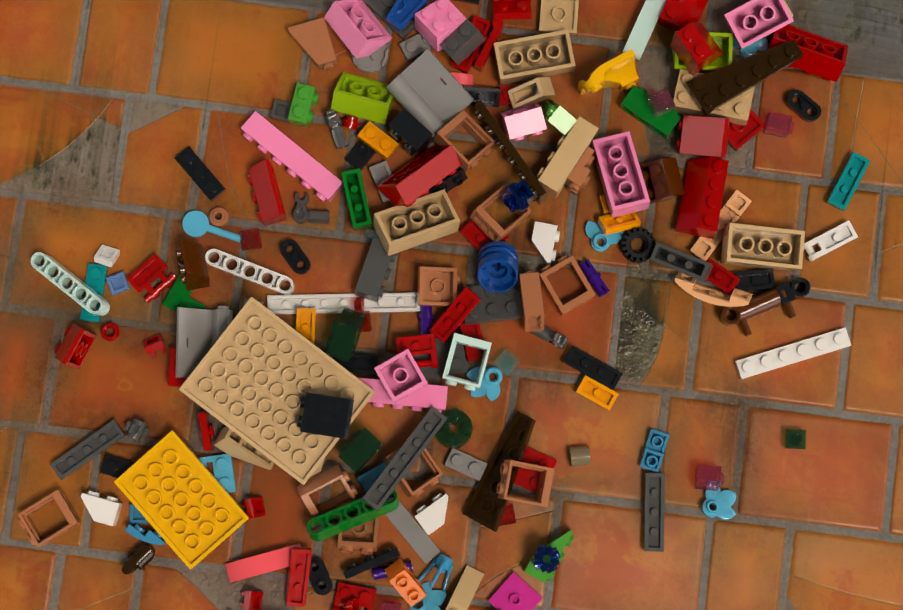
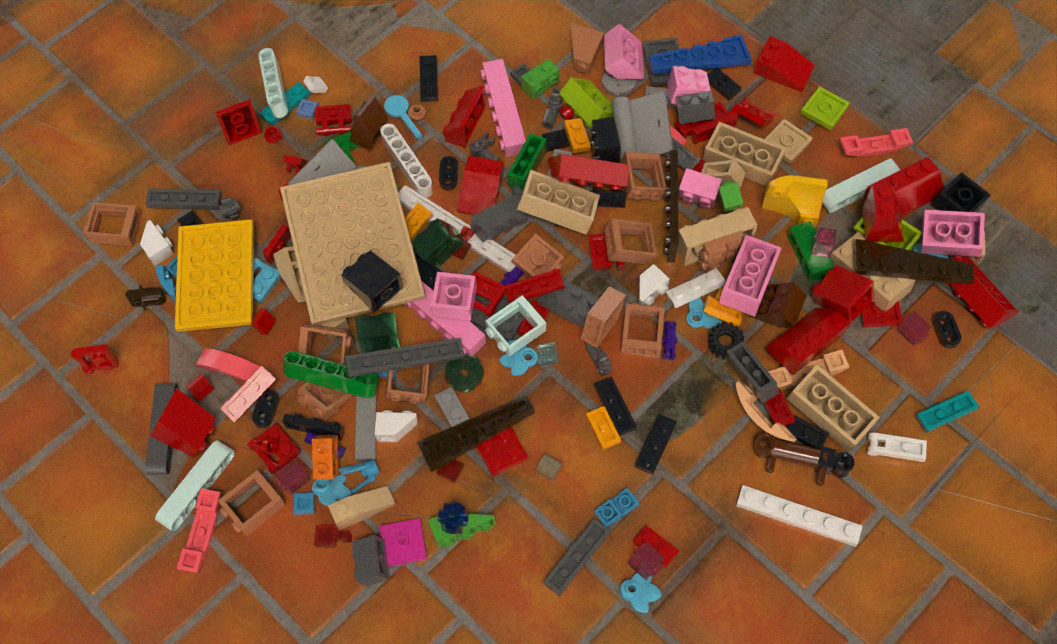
camera: 35 degrees right, 20 degrees down
clear red tile [239,229,262,251] -> none
blue wheel [478,241,518,293] -> none
nougat window [497,460,554,508] -> none
clear blue brick [502,180,534,212] -> none
clear green plate [785,429,806,450] -> none
none -> red slope [457,156,504,215]
none -> red plate [633,525,679,568]
none -> black plate [635,414,677,475]
none -> white plate [666,268,726,309]

